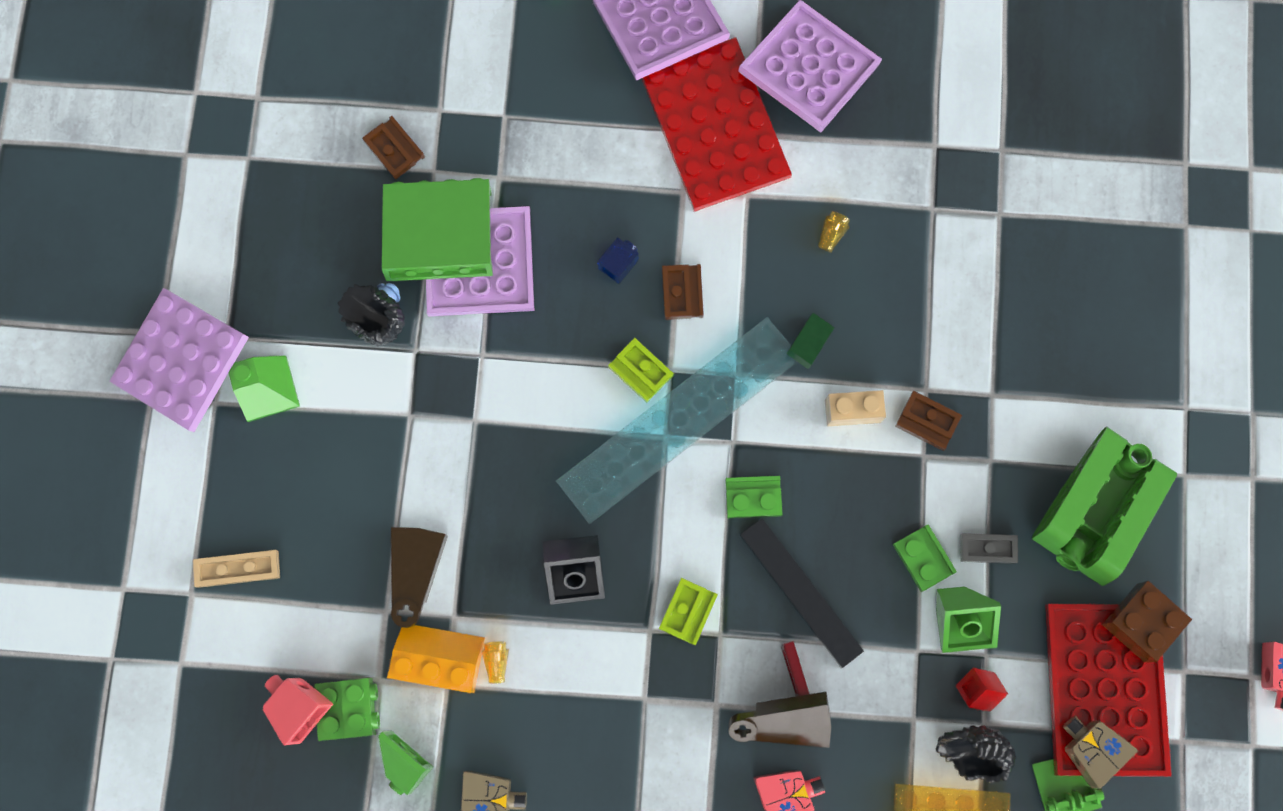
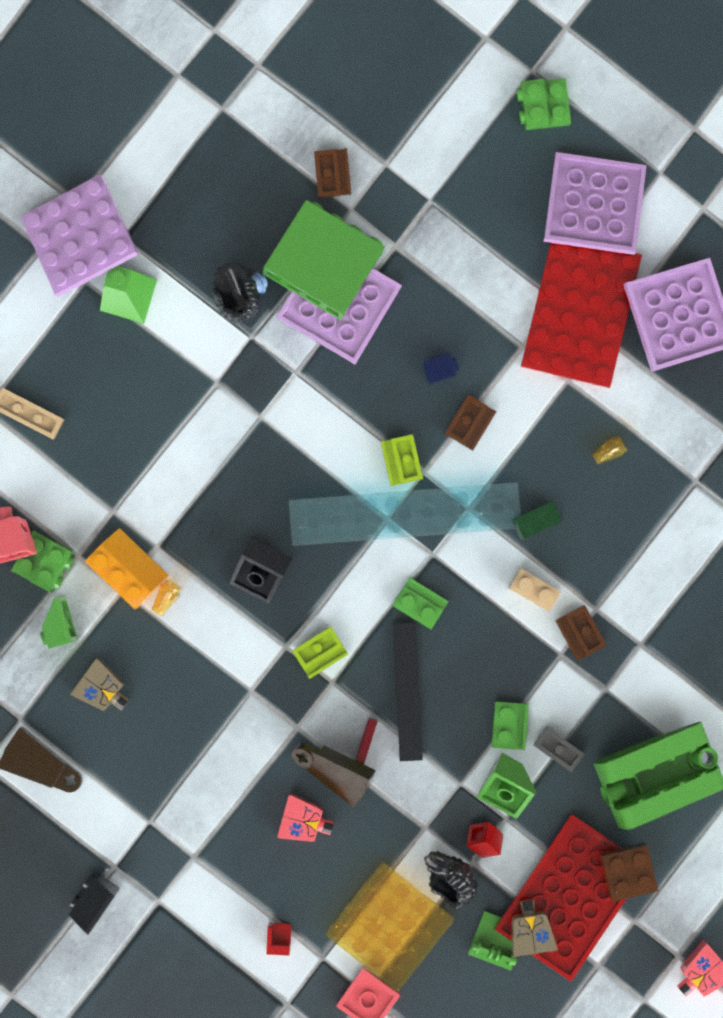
camera: 30 degrees right, 10 degrees up
dark brown piece [391,527,448,628] -> none

